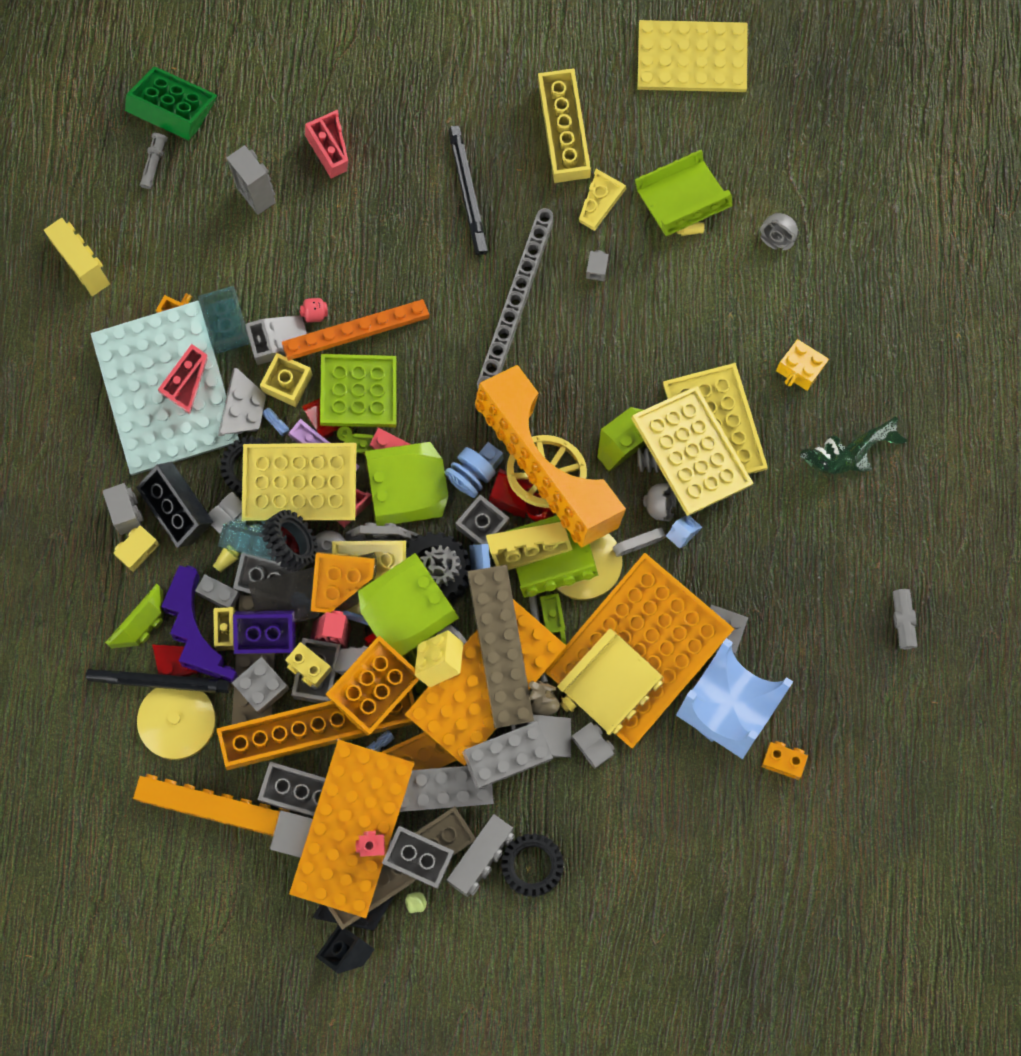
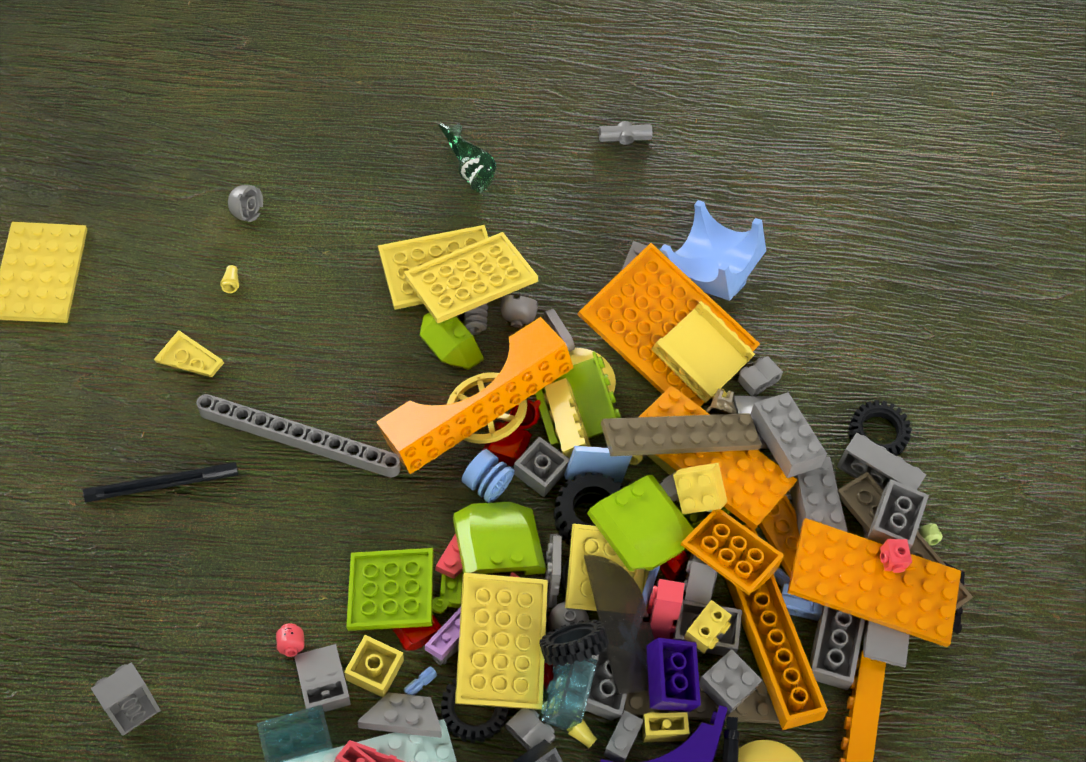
camera: 100 degrees left, 15 degrees down
orange plate [282,299,430,361] -> none
coral wedge [304,110,348,178] -> none
light orange plate [311,552,375,613] -> none
black slope [316,925,375,974] -> none
light grey gear [420,545,461,588] -> none
light blue brick [478,442,504,470] -> none
light yellow brick [538,68,591,183] -> none
lime hinge [540,593,567,645] -> none
light grey brick [586,250,609,281] -> none
lime panel [635,150,733,236] -> none
light blue brick [666,515,702,548] -> none
light orange brick [761,741,808,780] -> none
yellow plate [776,339,829,391] -> none

